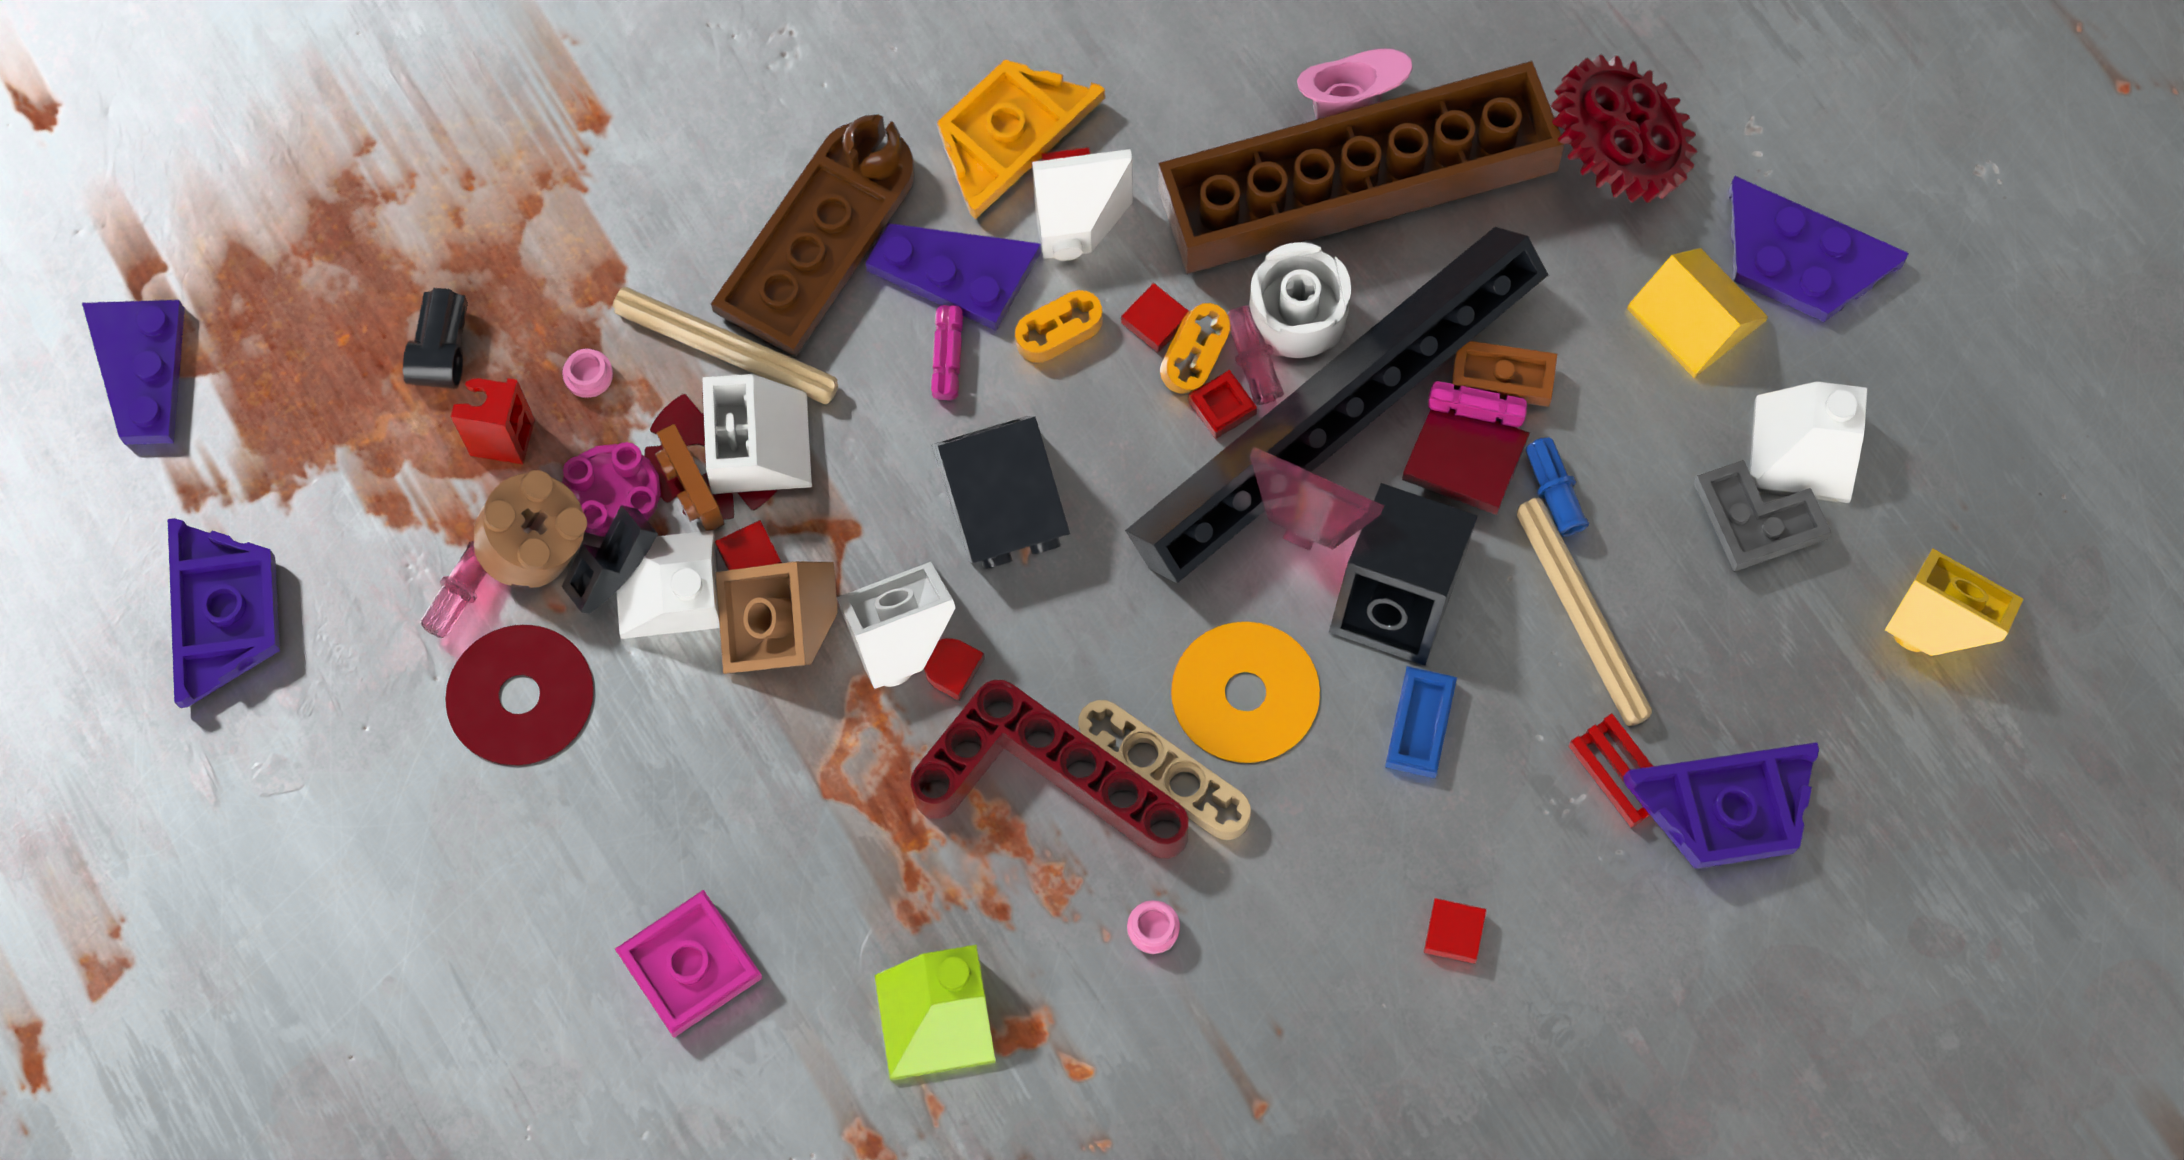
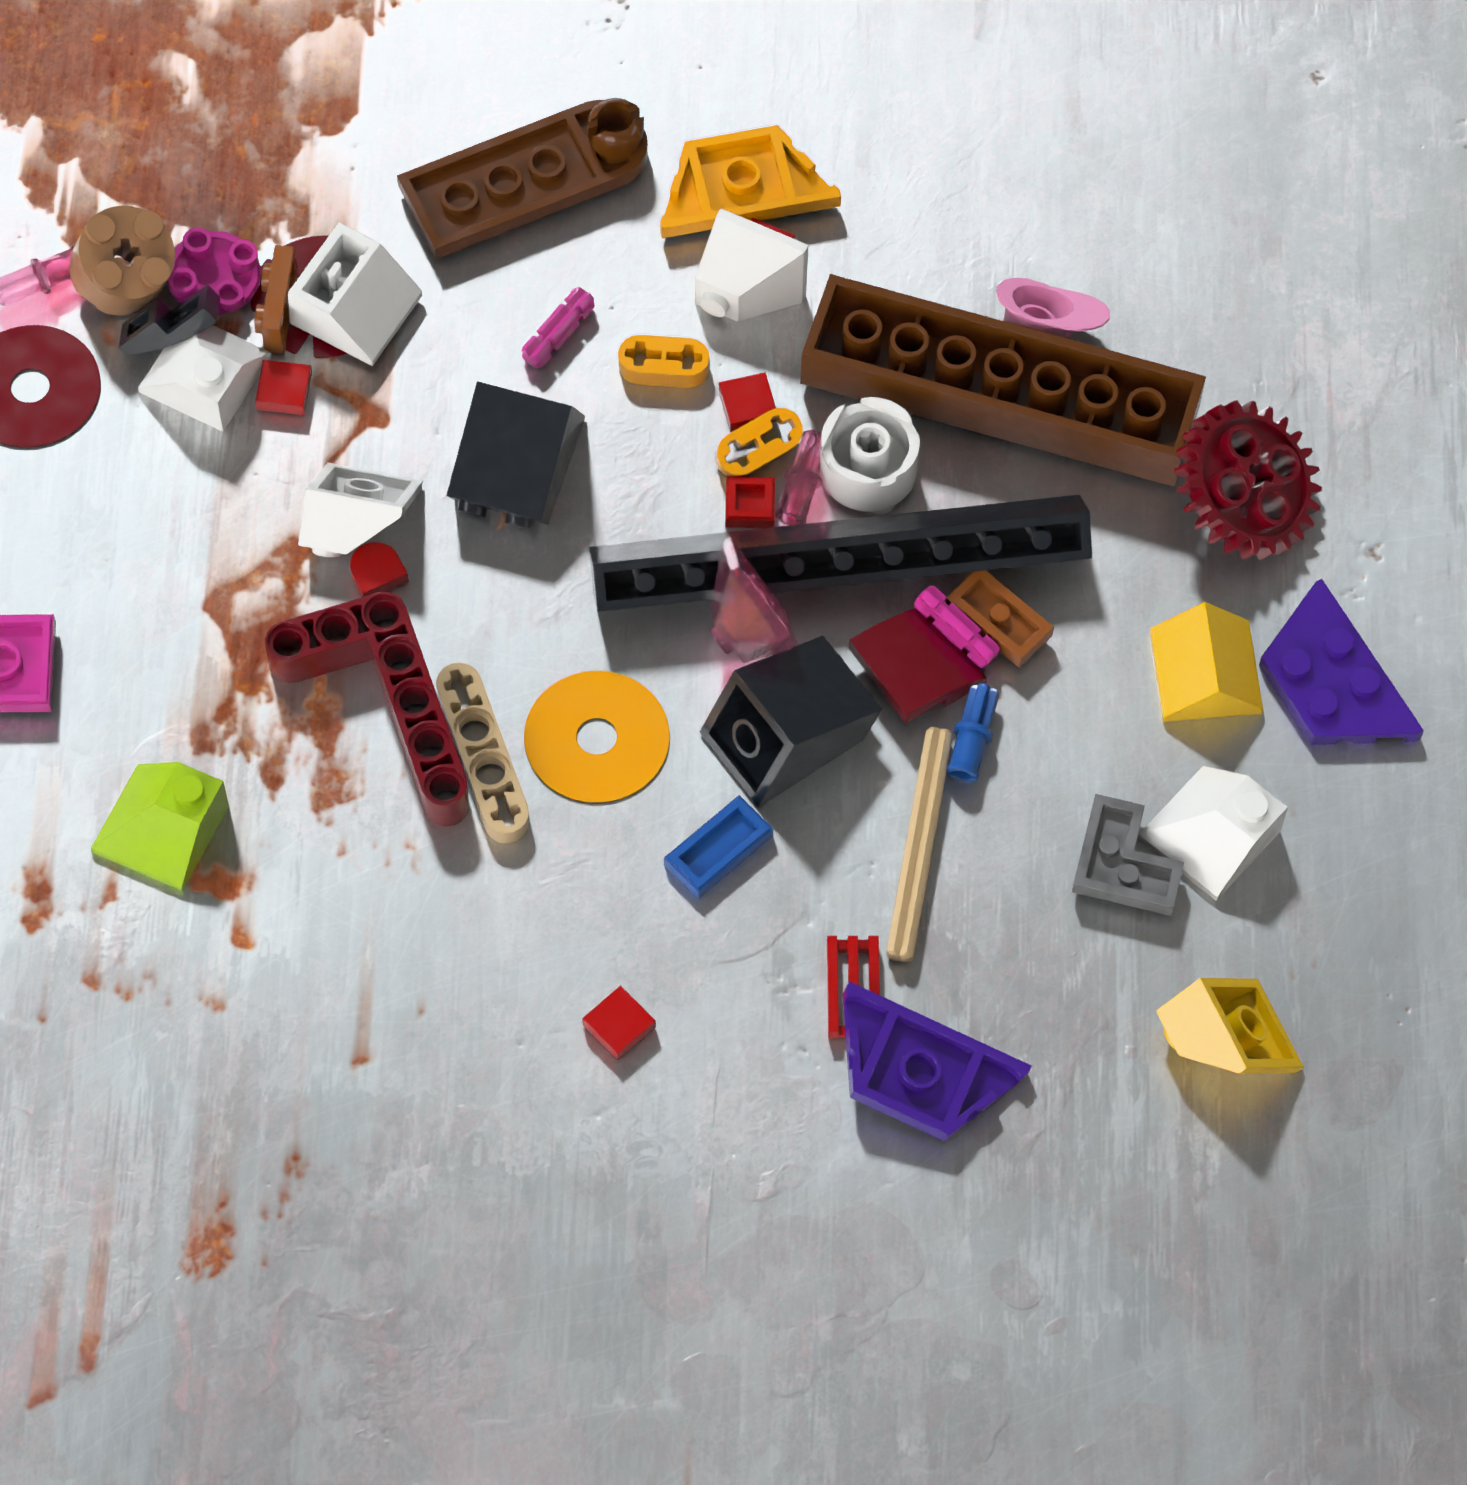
camera: 30 degrees right, 5 degrees down
black piece [403,288,468,389] -> none
red hinge [450,378,535,465] -> none
bright pink plate [563,349,613,398] -> none
tan axle [613,287,839,404] -> none
medium nougat slope [715,561,838,674] -> none
dark purple wing [865,223,1042,331] -> none
bright pink plate [1127,900,1180,954] -> none

